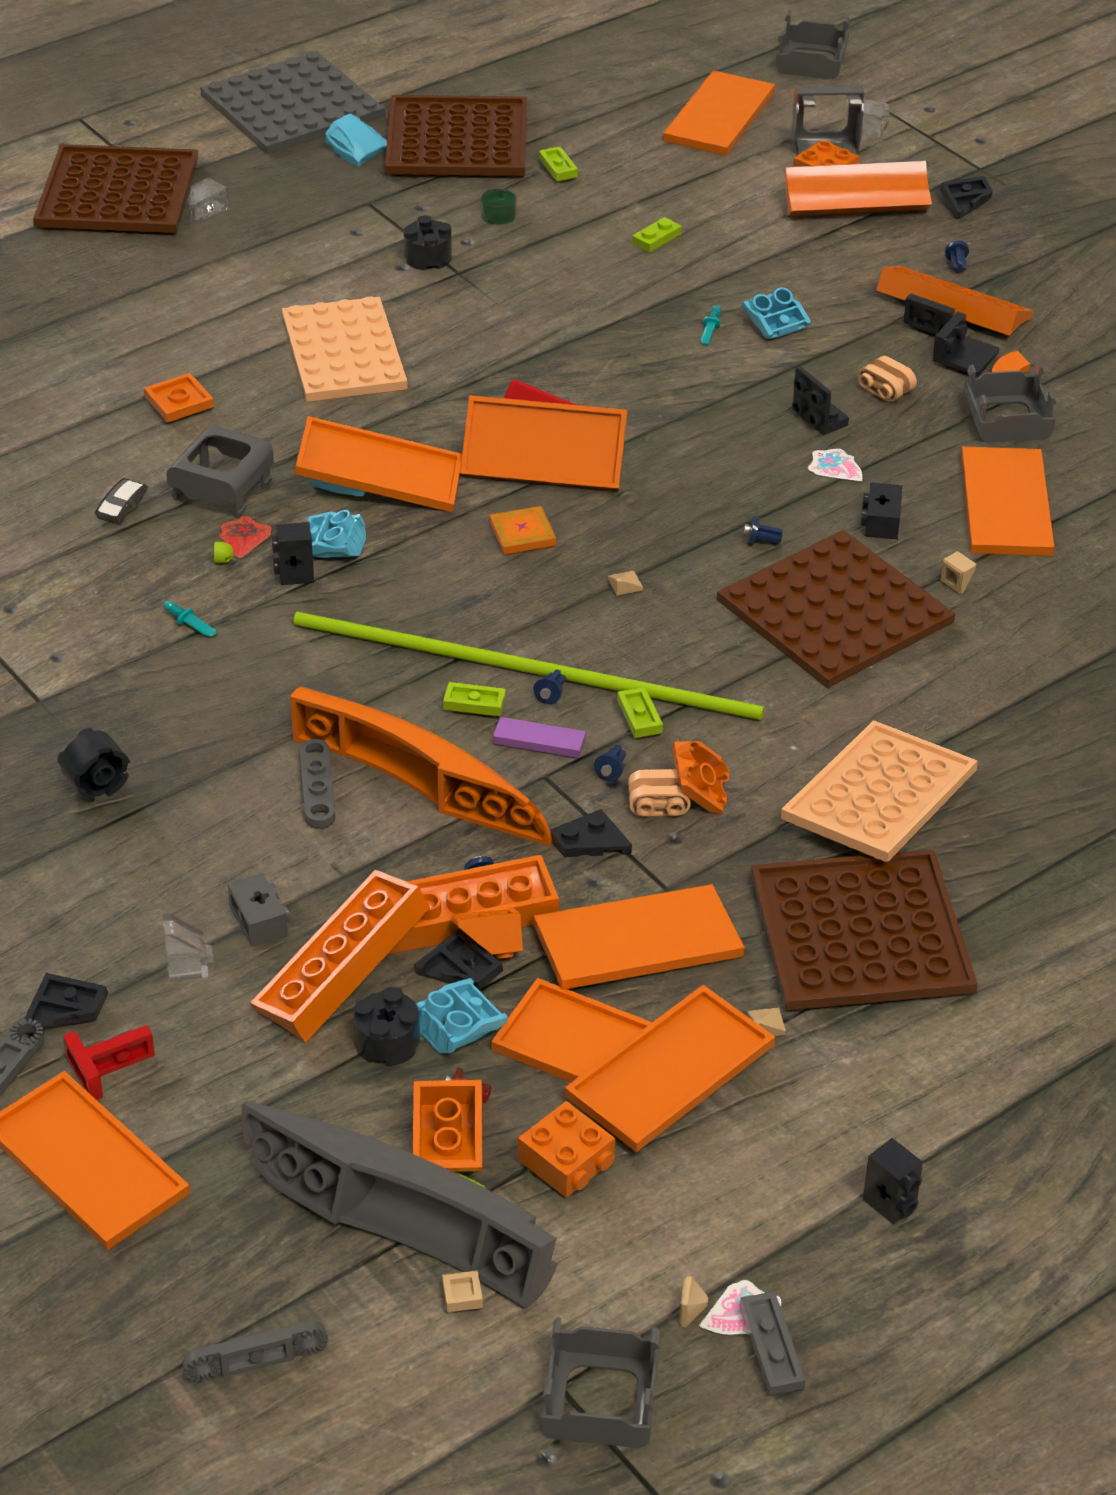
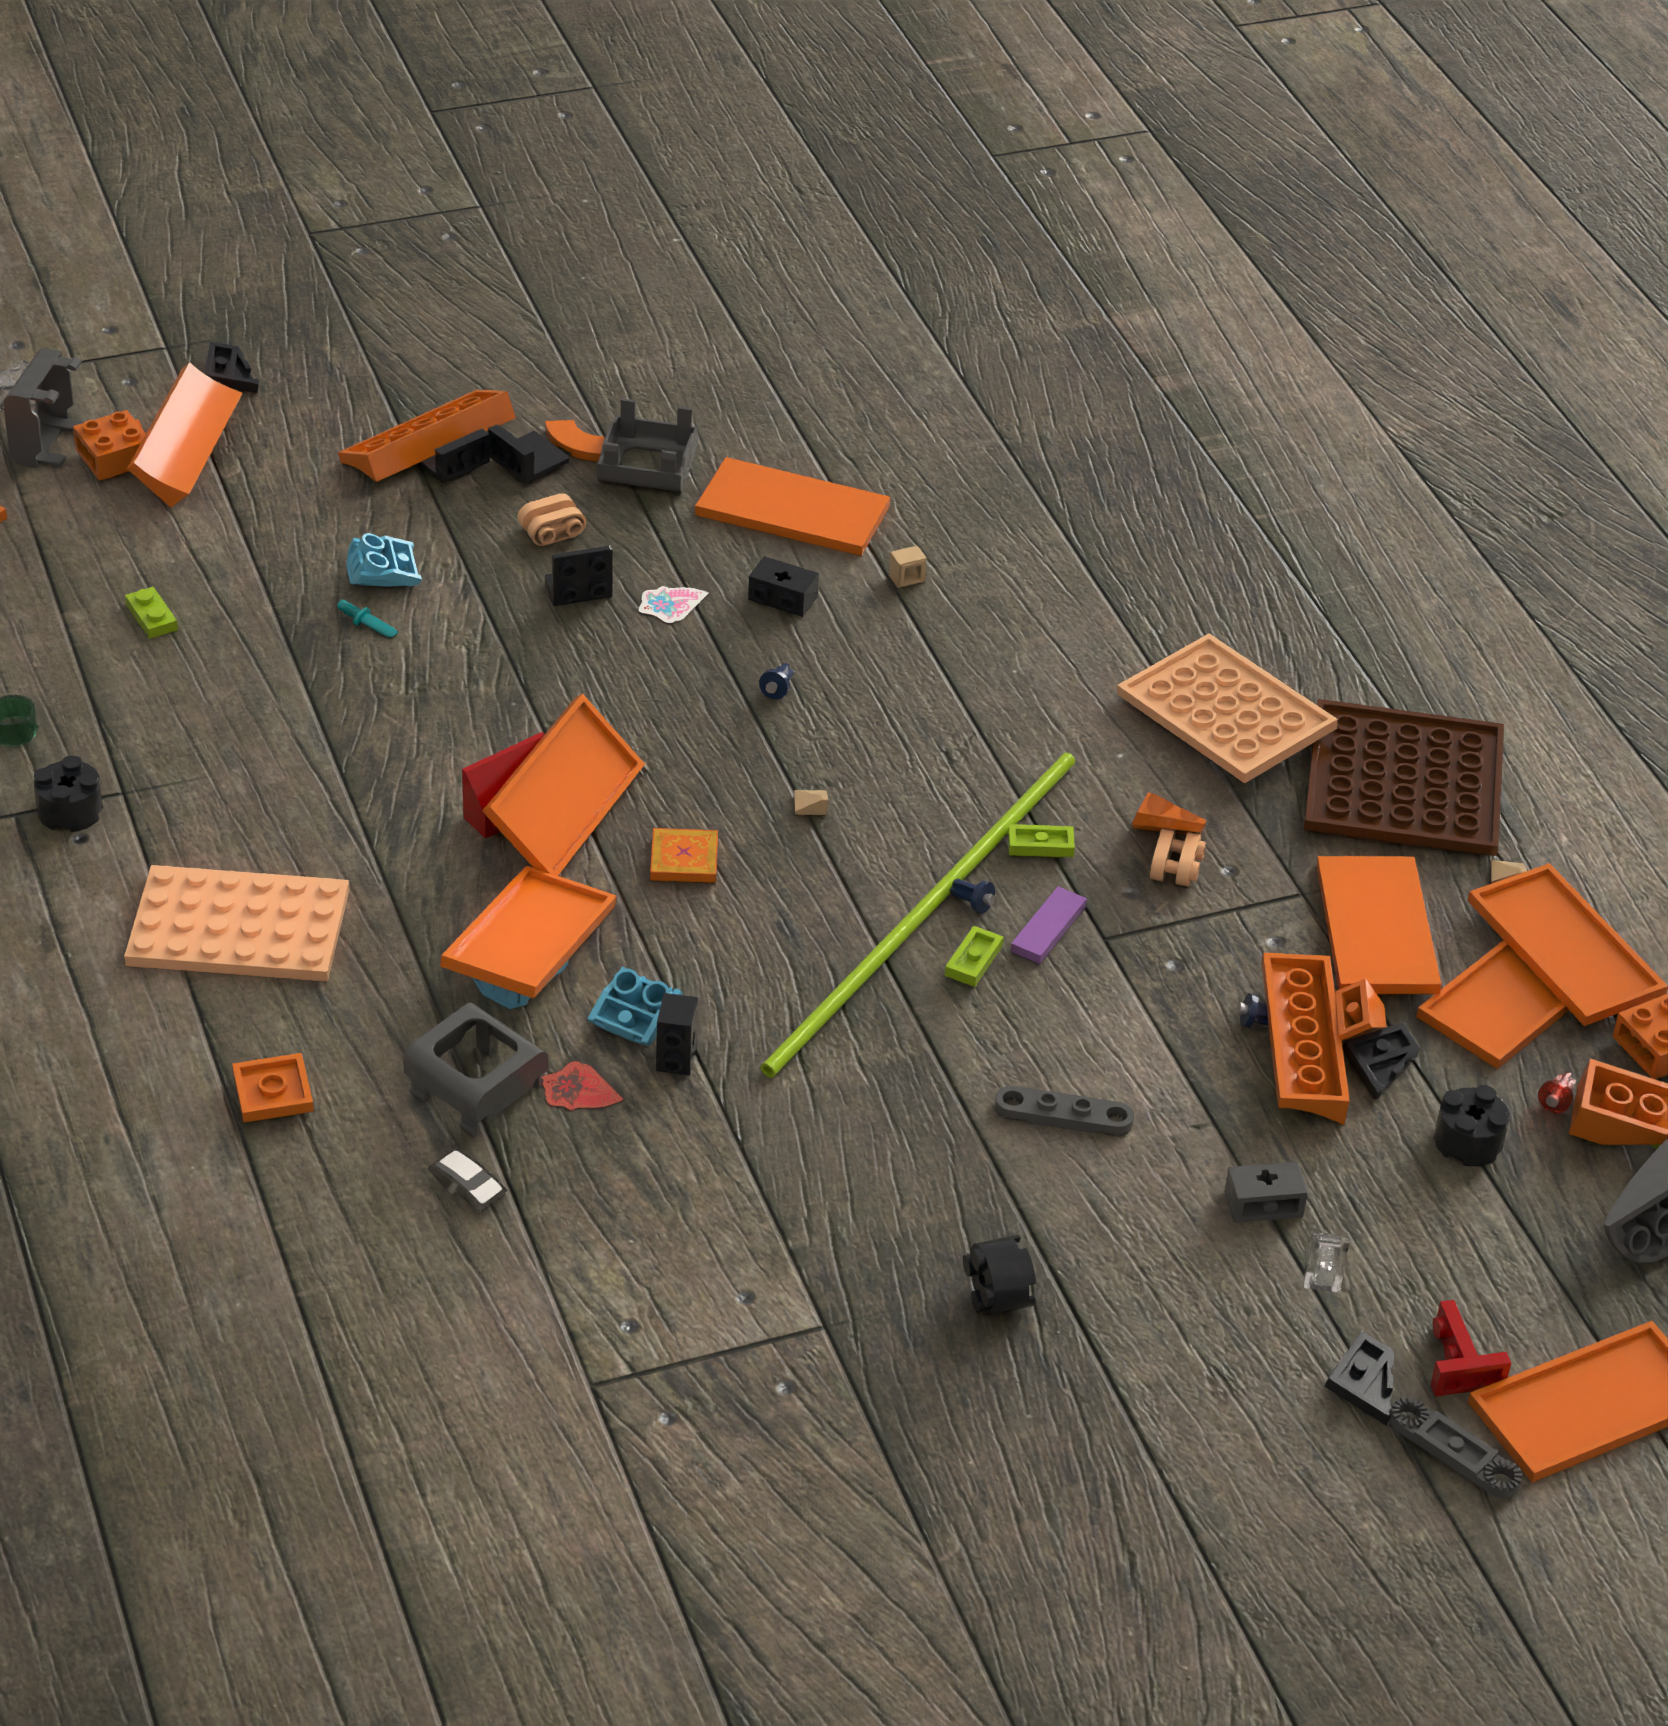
camera: 75 degrees left, 0 degrees up
teal piece [164,600,217,637] -> none
lime hinge [214,541,233,564] -> none
orange arch [250,870,430,1044] -> none
orange slope [290,686,552,846] -> none
medium azure slope [416,978,508,1053] -> none
black wing [550,809,632,857] -> none
dark blue piece [594,745,626,781] -> none
reddish brown plate [717,530,955,688] -> none
dark blue piece [945,240,969,273] -> none

